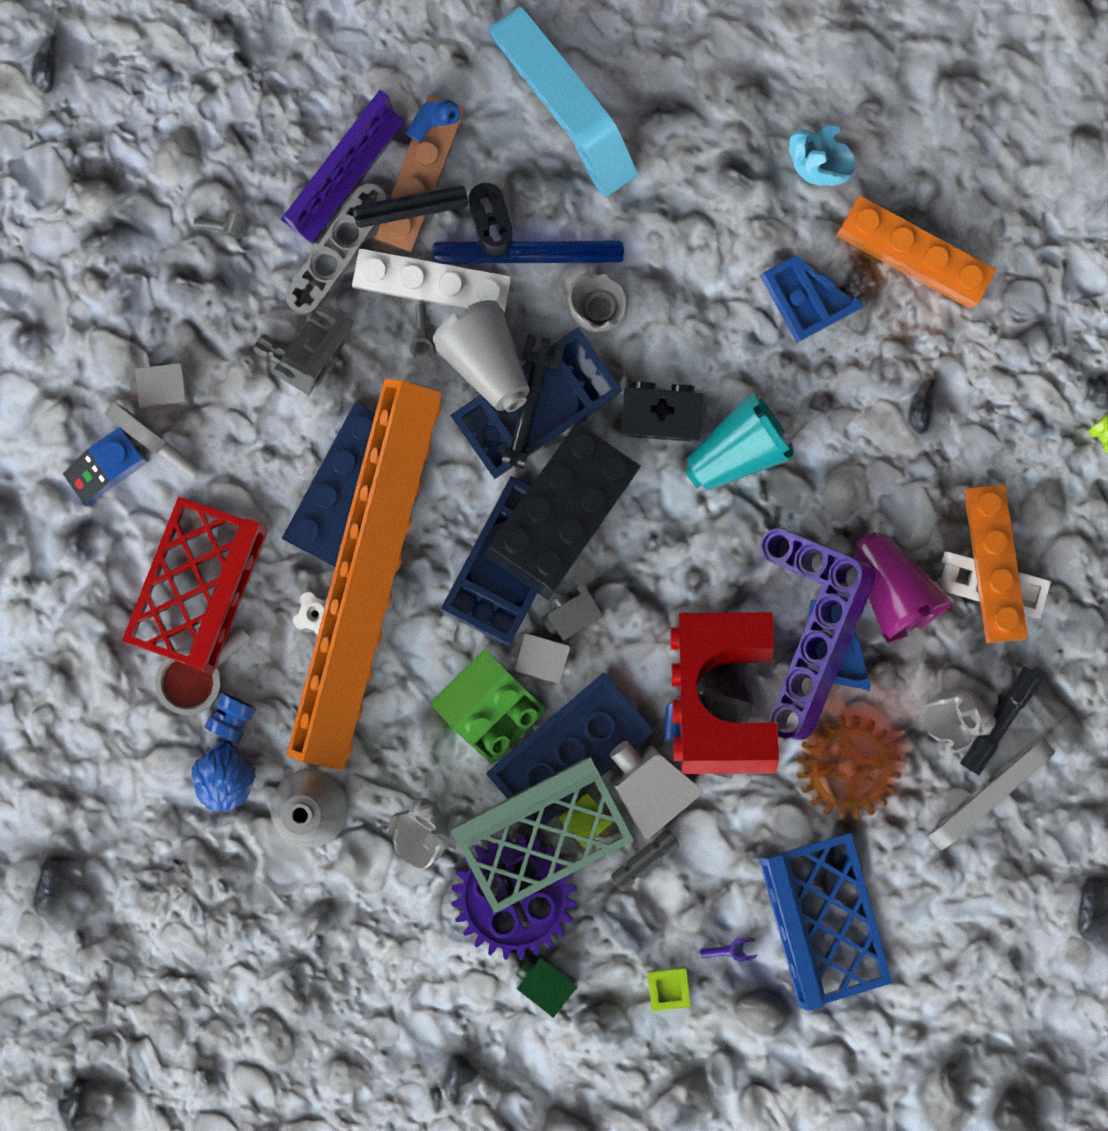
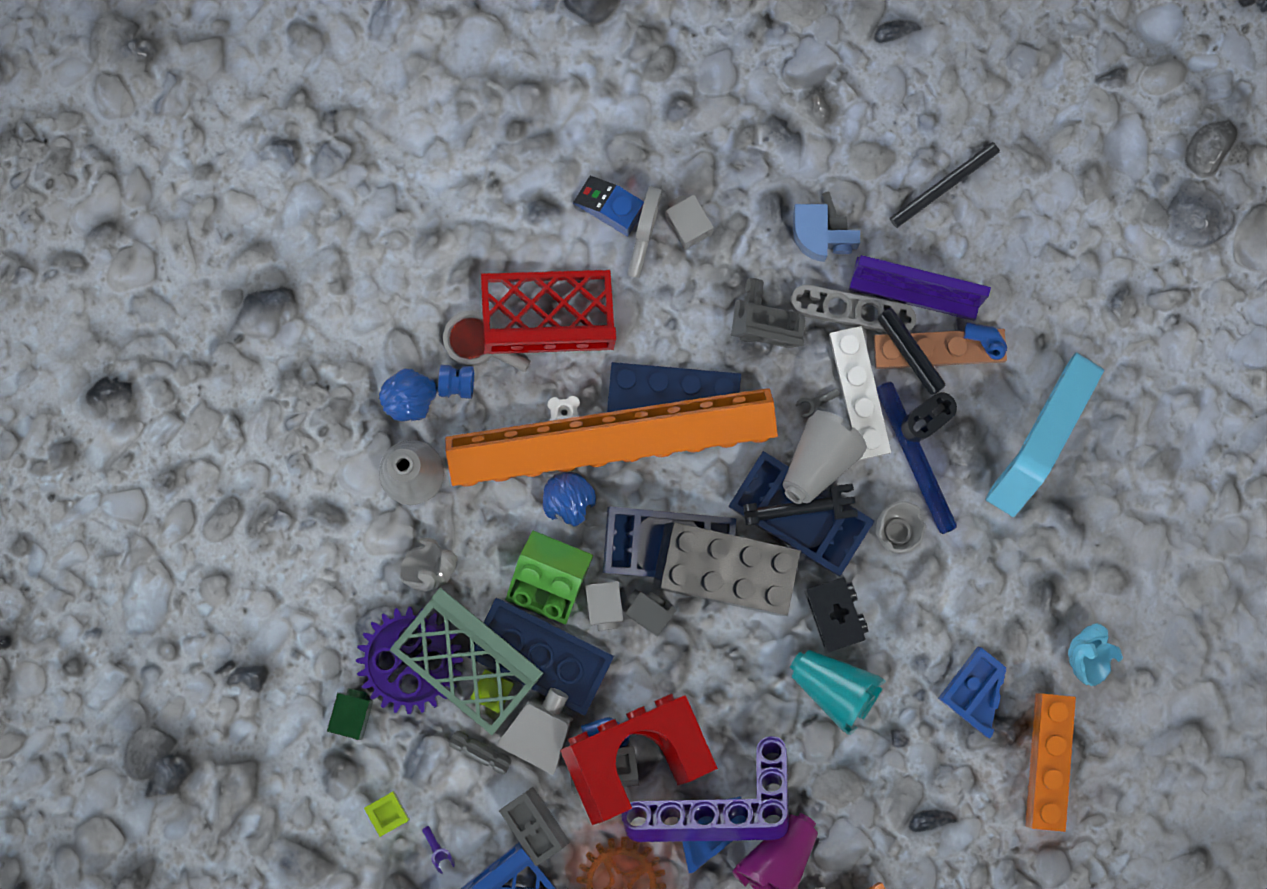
camera: 70 degrees right, 5 degrees down
none -> dark grey hinge [499,787,570,866]
none -> blue hair [543,472,596,527]
none -> medium blue brick [793,204,860,262]
none -> black bar [889,142,1000,228]

